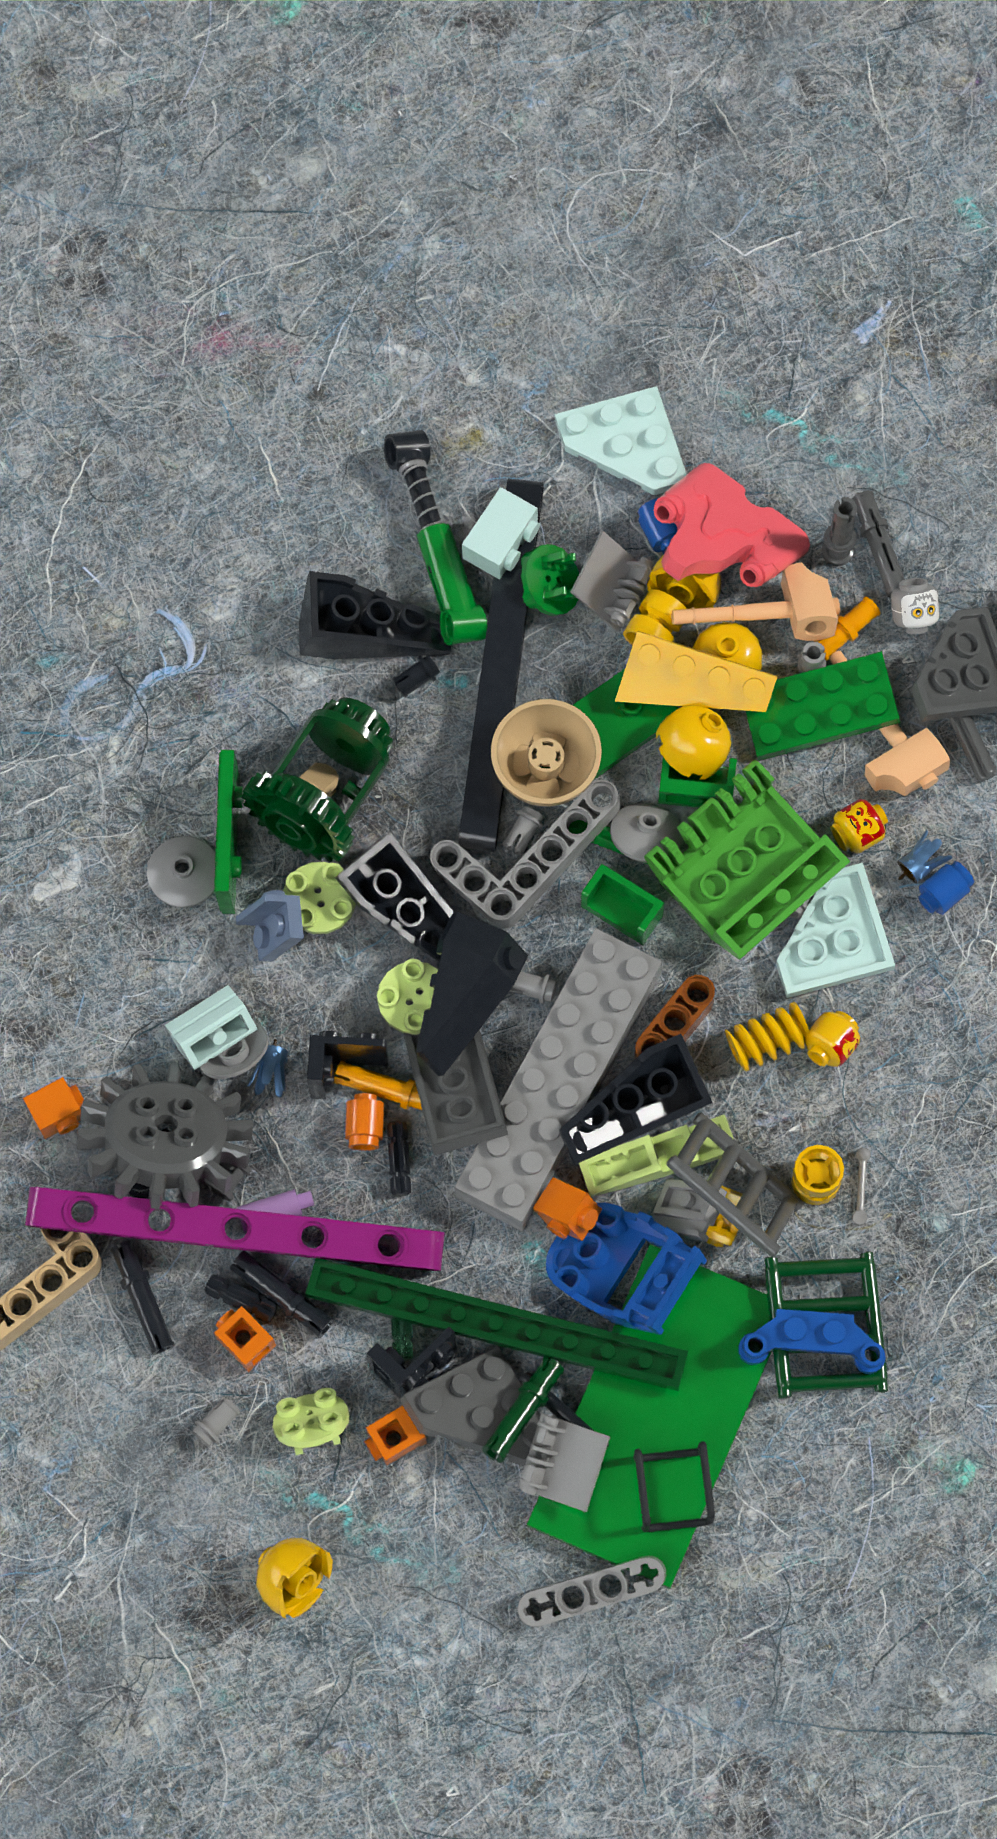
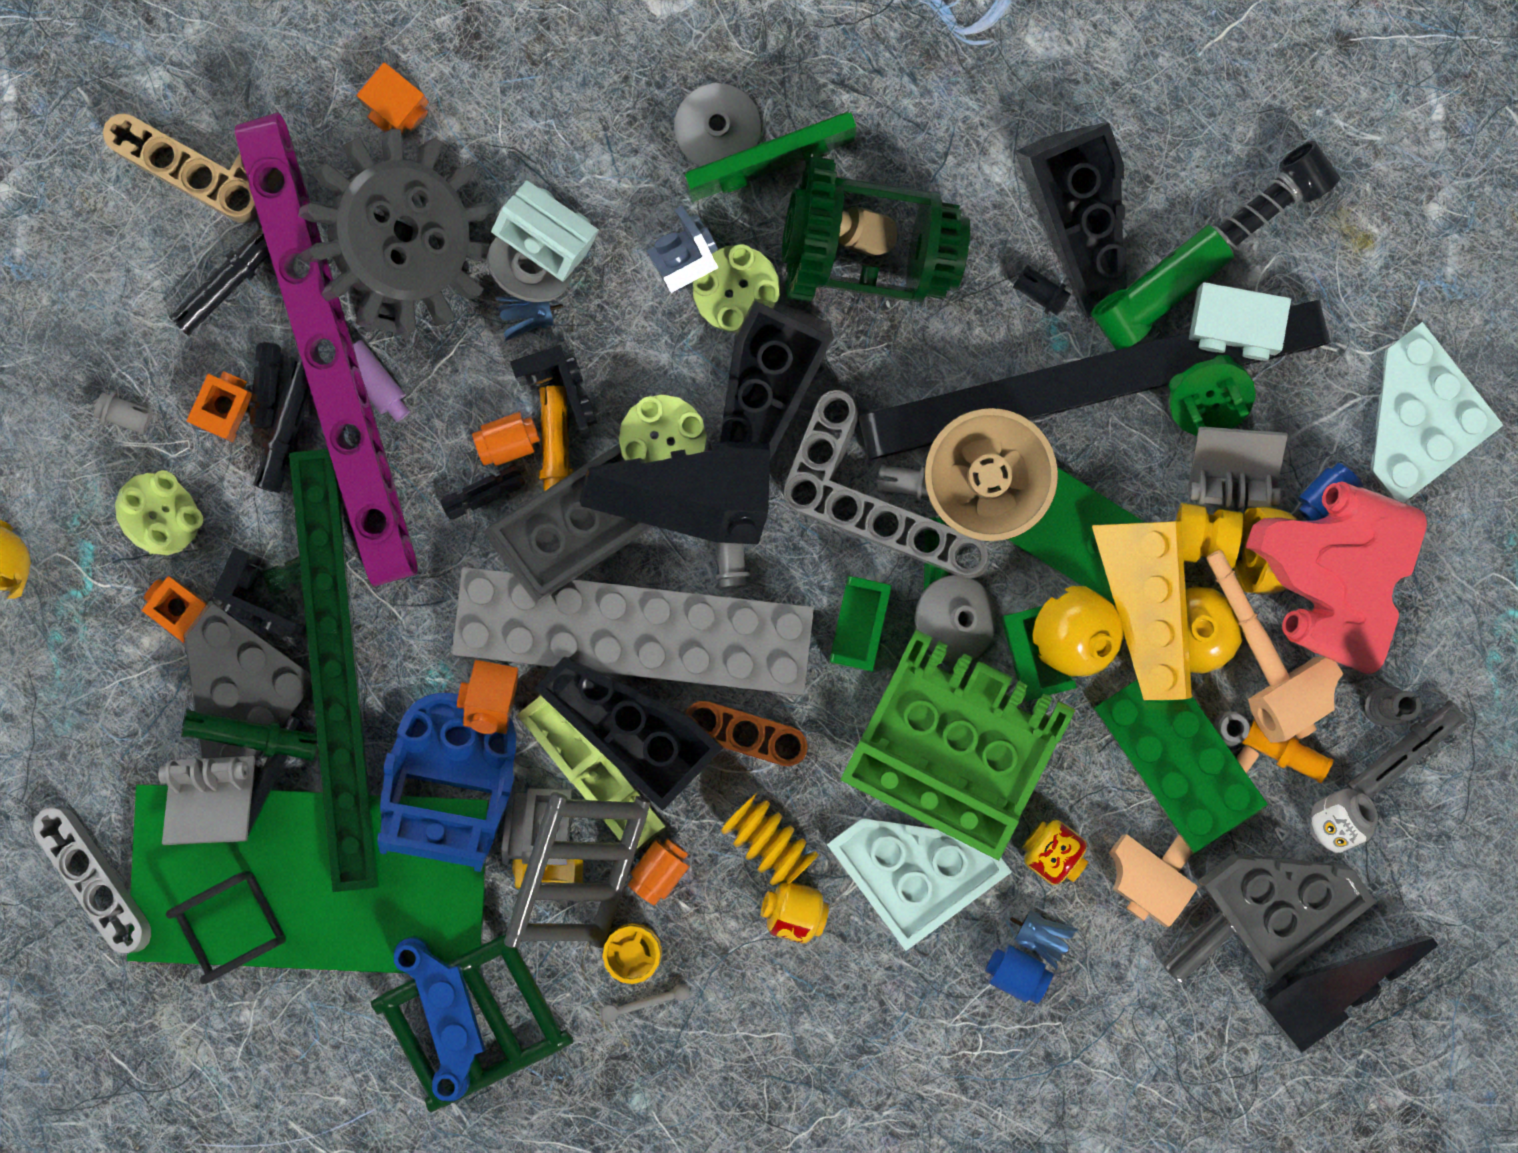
camera: 70 degrees right, 15 degrees up
none -> orange brick [627,838,690,906]

